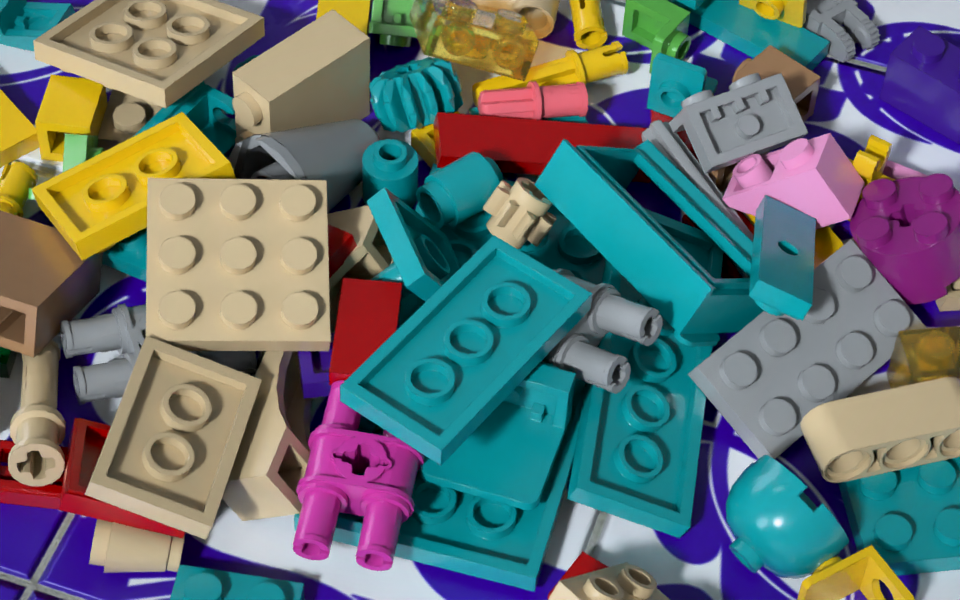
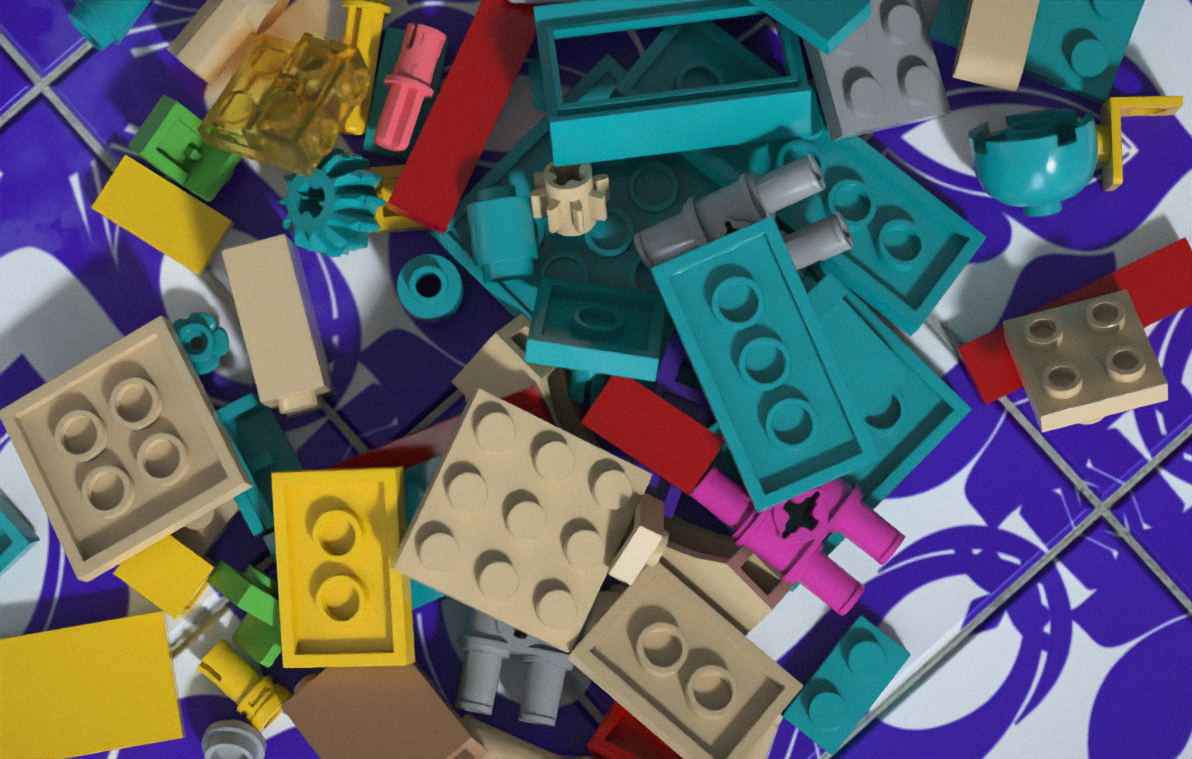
camera: 55 degrees left, 35 degrees up
light grey cone [229,119,380,214] -> none
none -> tan plate [608,493,669,586]

